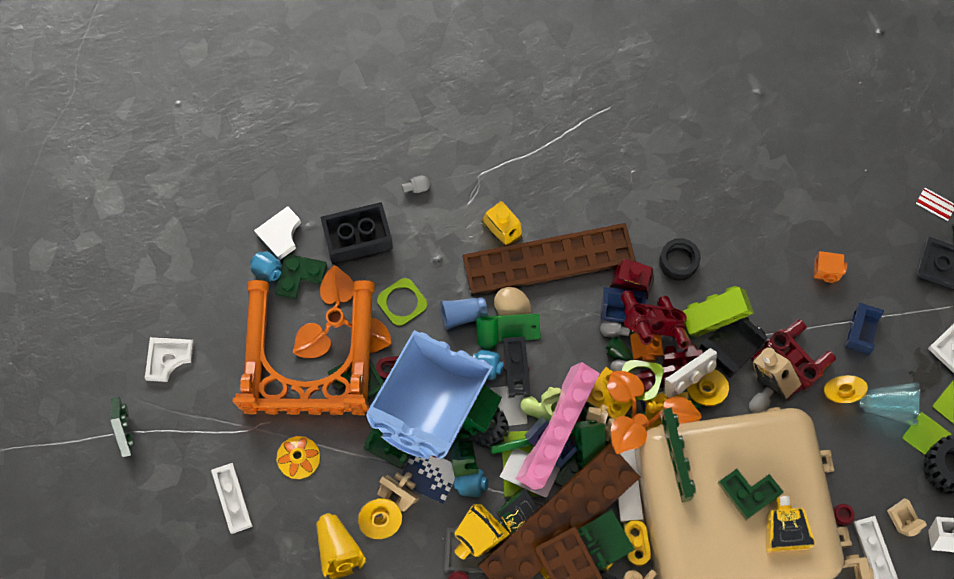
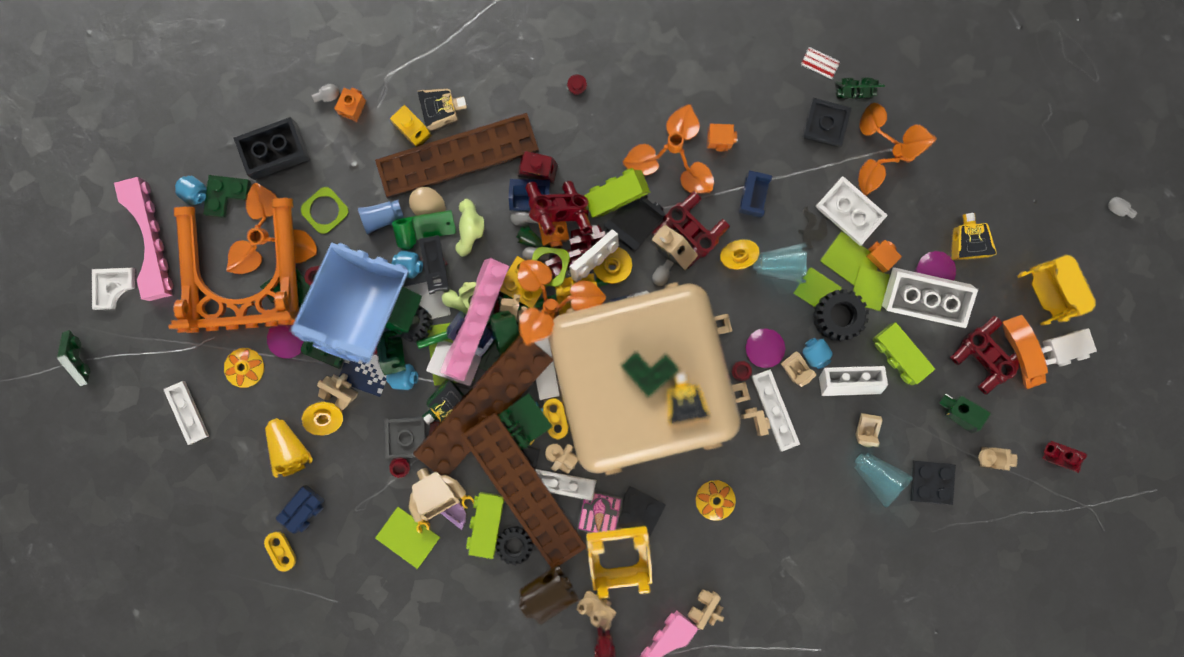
camera: 10 degrees left, 15 degrees up
white tile [254,207,301,260] -> none
yellow torso [454,504,510,560] -> none
black tyre [659,238,701,280] -> none
dark green plate [660,407,696,503] -> none
none -> bright pink arch [114,177,173,301]
none -> magenta dish [267,325,304,359]
none -> orange brick [334,88,366,122]
none -> torso [418,89,467,132]
none -> yellowish green head [455,199,485,257]
none -> dark red plate [567,74,587,94]
none -> orange plant [623,104,714,194]
none -> magenta dish [745,328,785,368]
none -> dark azure head [802,338,833,369]

